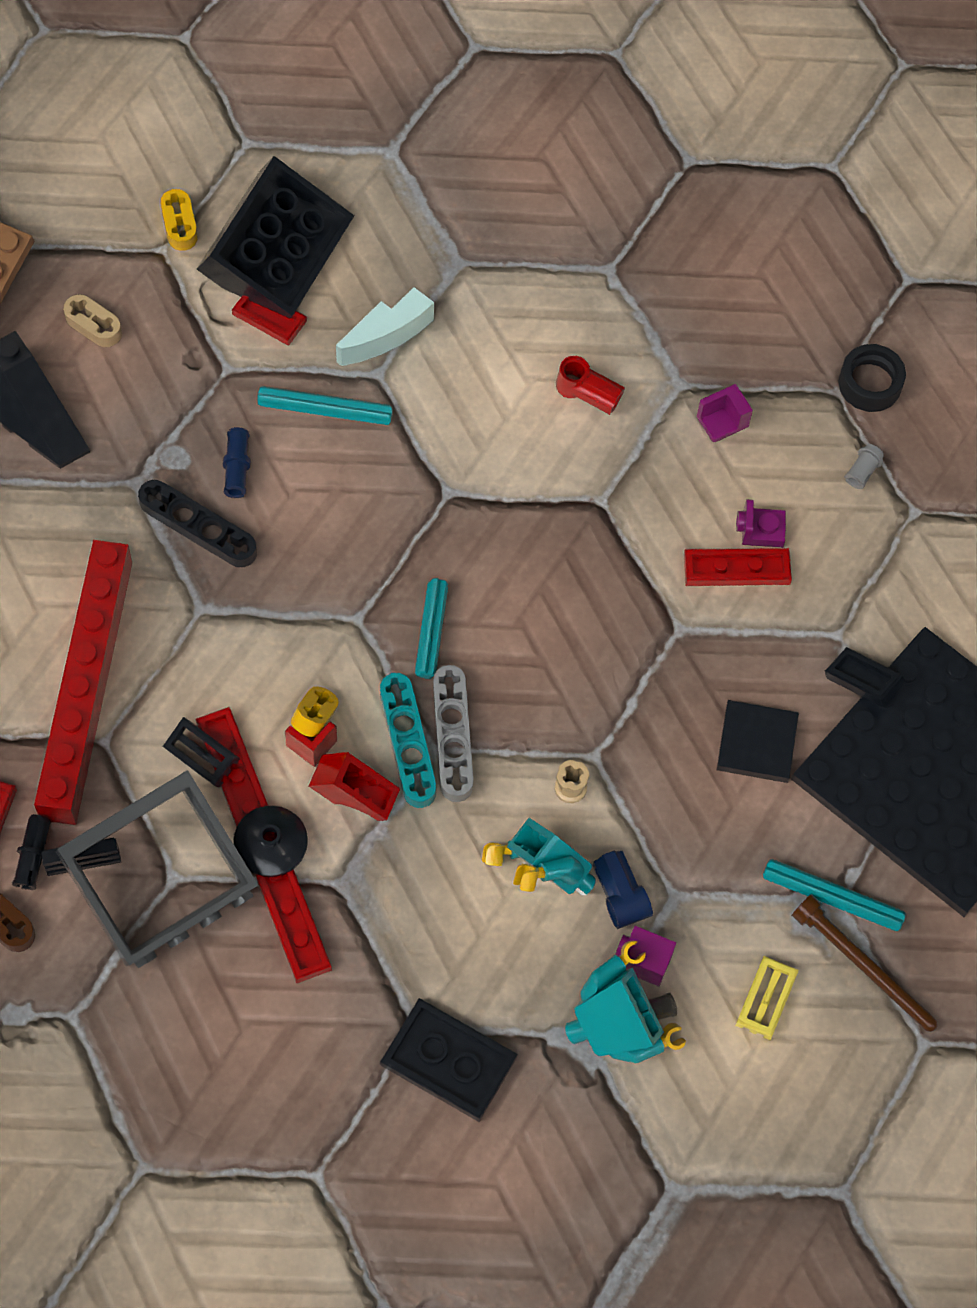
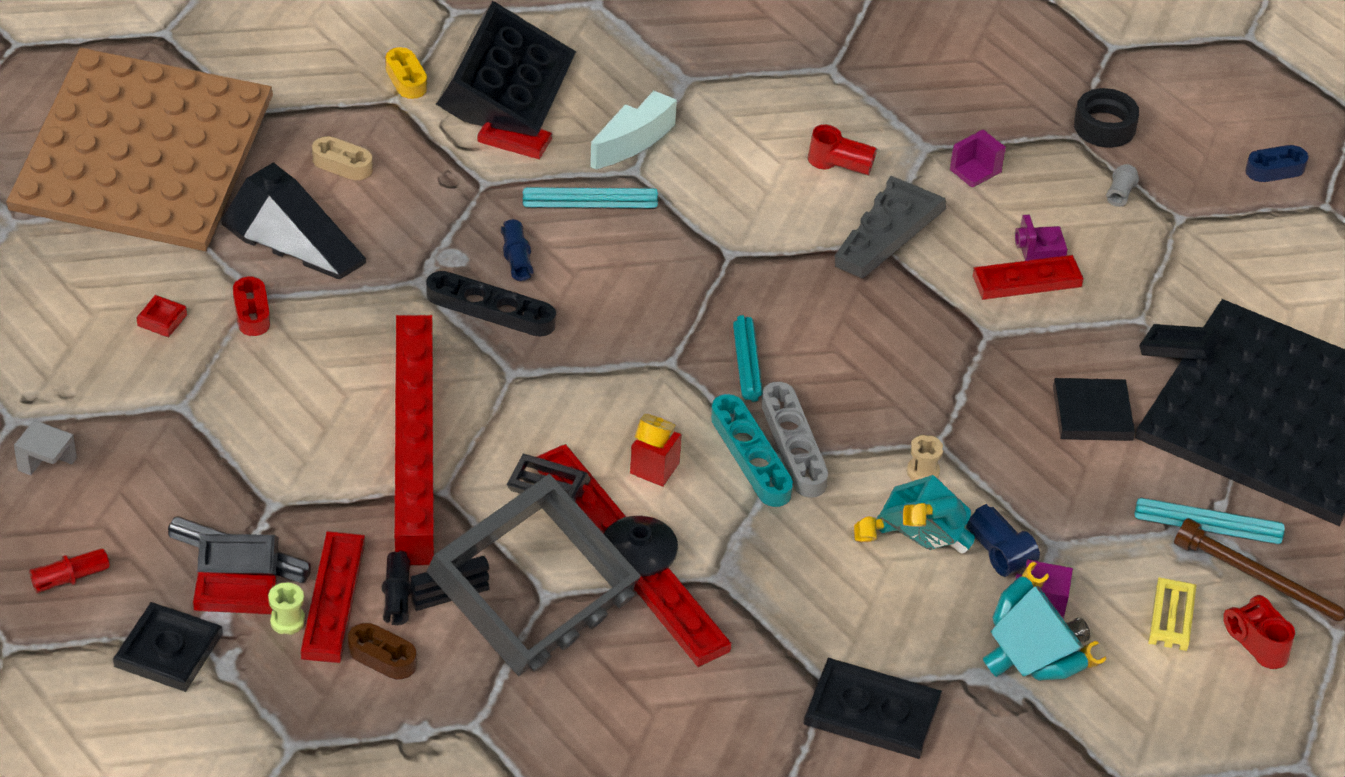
camera: 10 degrees left, 20 degrees down
red arch [308,752,401,821] -> none
none -> dark grey wing [835,176,946,279]
none -> red piece [1223,595,1296,669]

